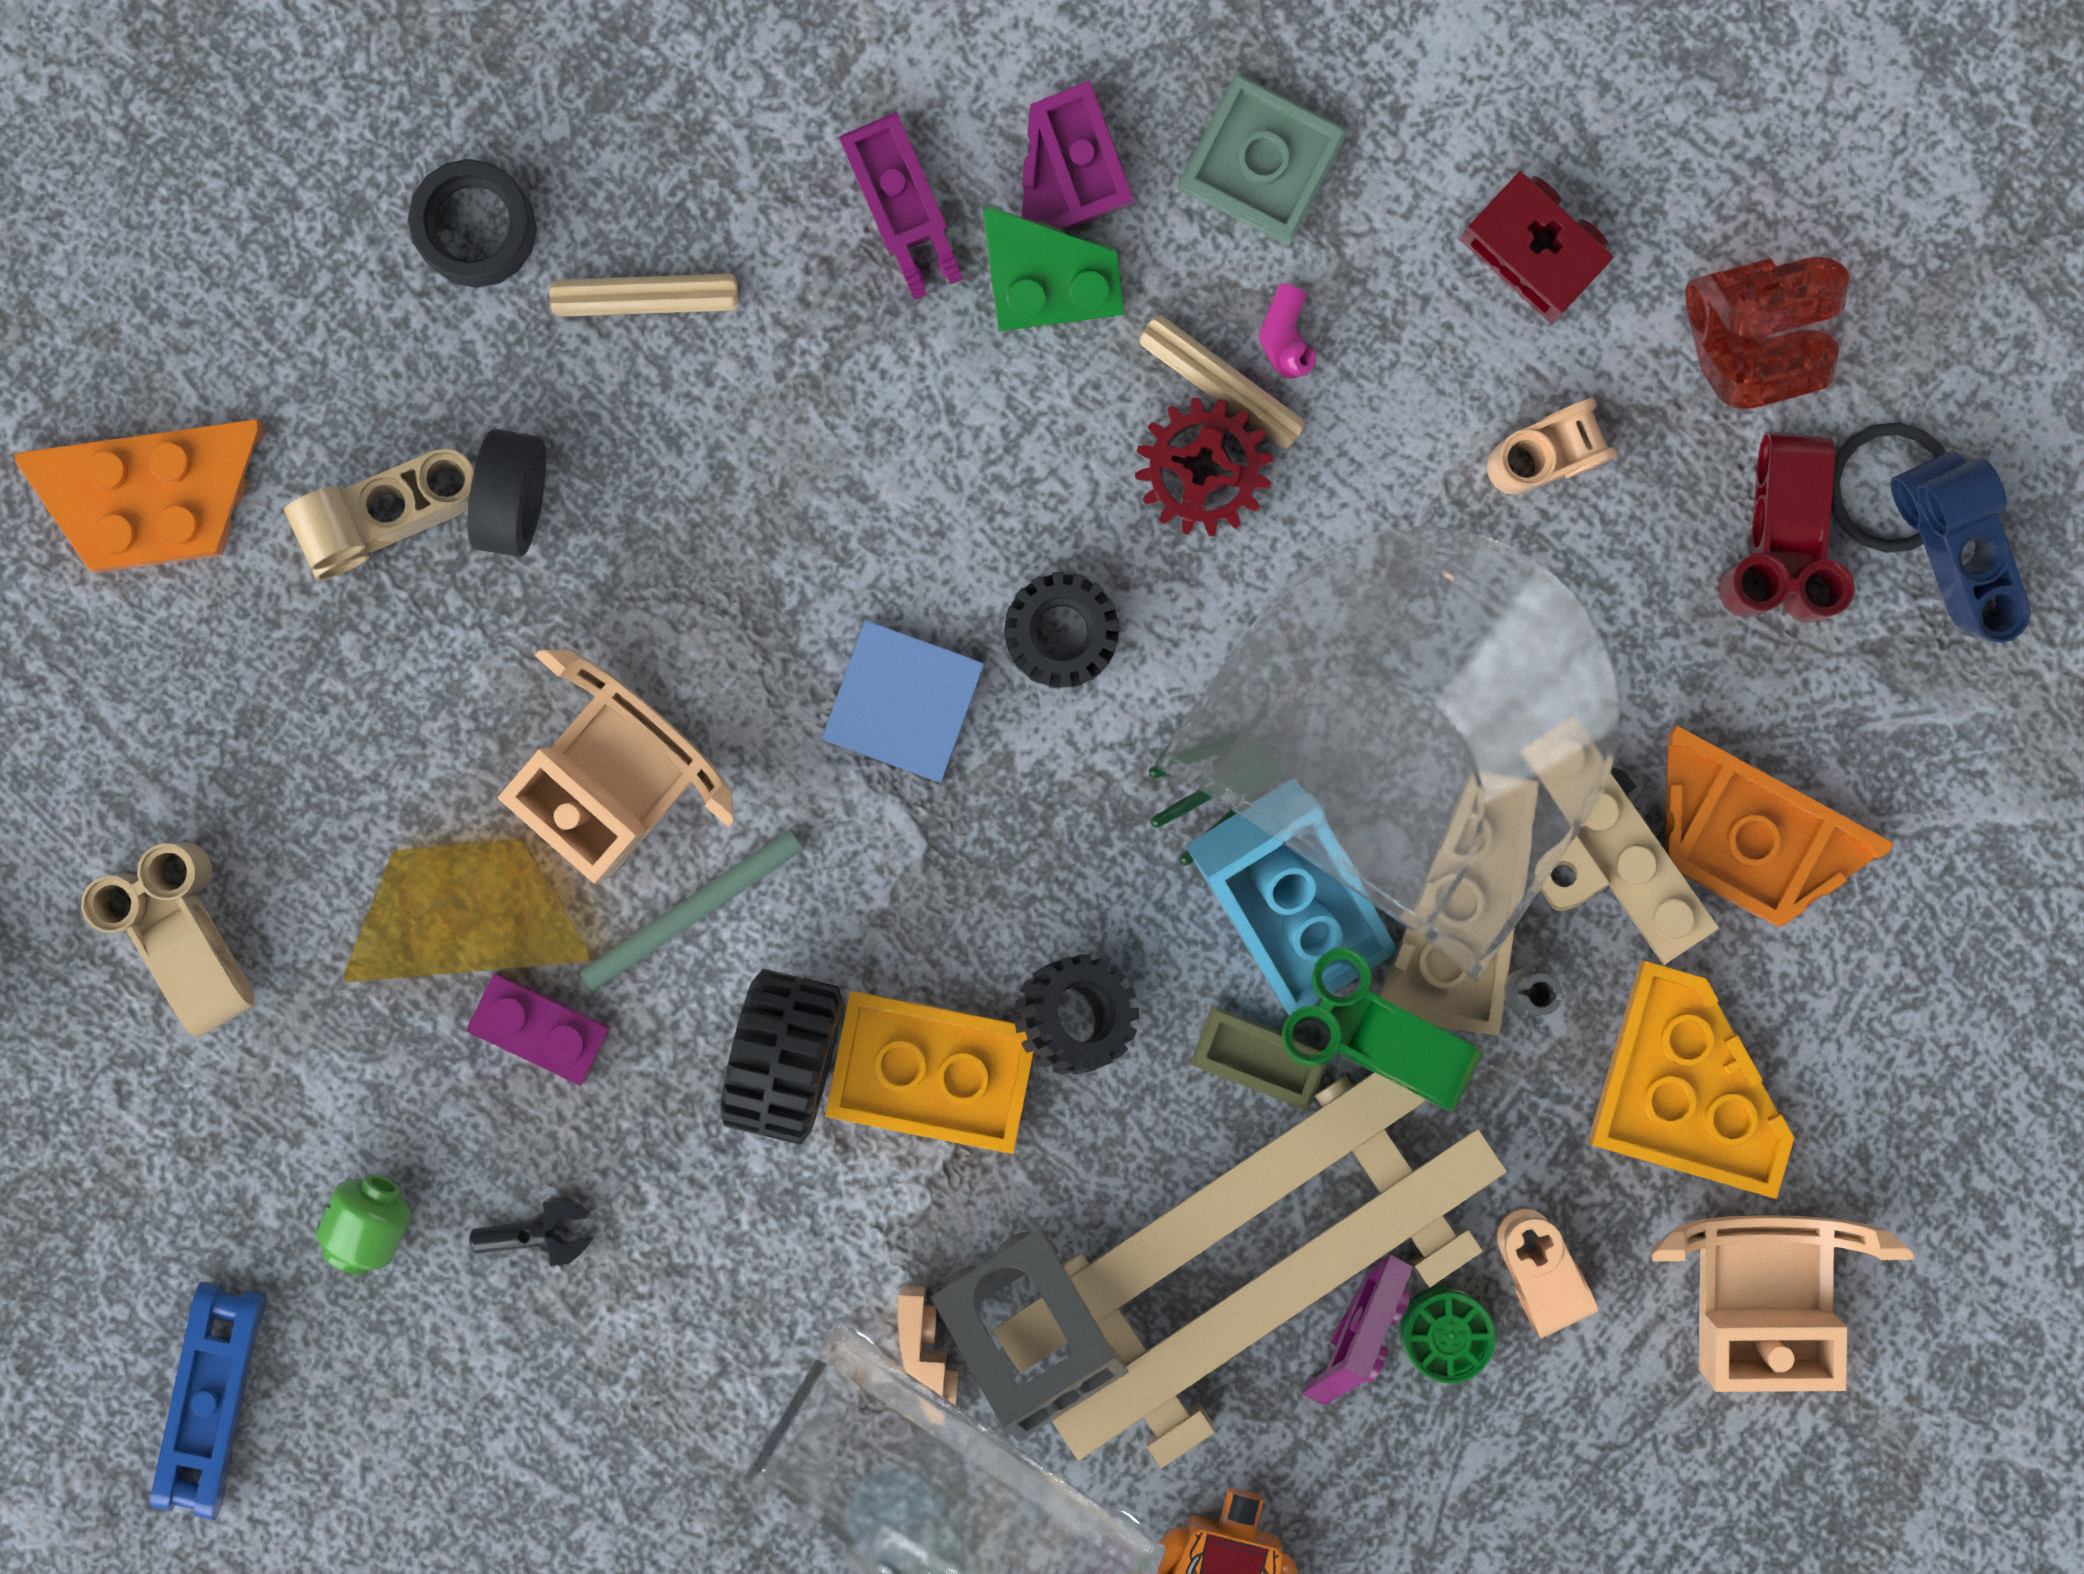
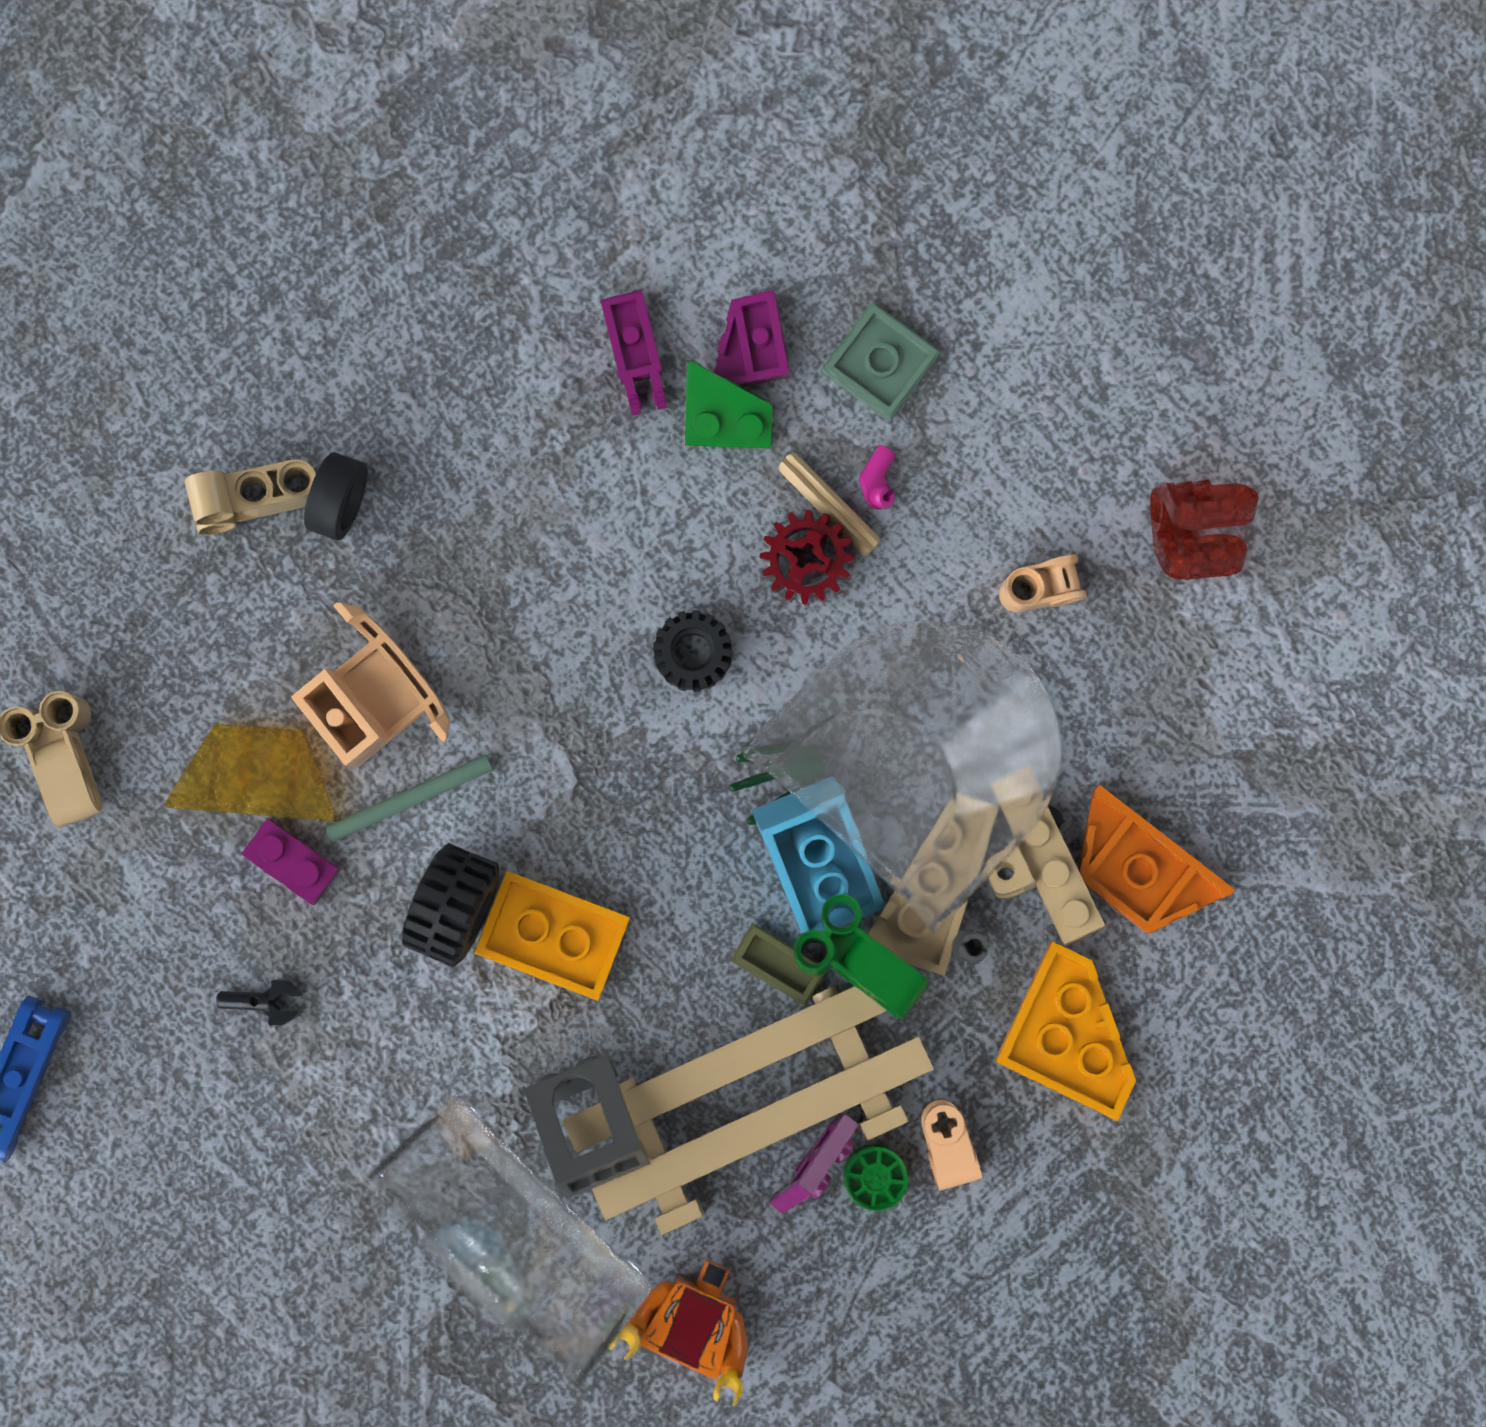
camera: 10 degrees right, 5 degrees down
orange wing [14,419,264,573] -> none
bright green head [315,1174,412,1275] -> none
black tyre [408,159,537,288] -> none
tan axle [549,274,739,317] -> none
medium blue tile [821,620,985,783] -> none
light nougat slope [898,1285,958,1428] -> none
black tyre [1014,954,1139,1075] -> none
dark red brick [1459,170,1614,325] -> none
light nougat piece [1651,1215,1913,1392] -> none
dark red piece [1718,431,1855,623] -> none
black piece [1831,422,1946,553] -> none
dark blue piece [1890,450,2031,643] -> none

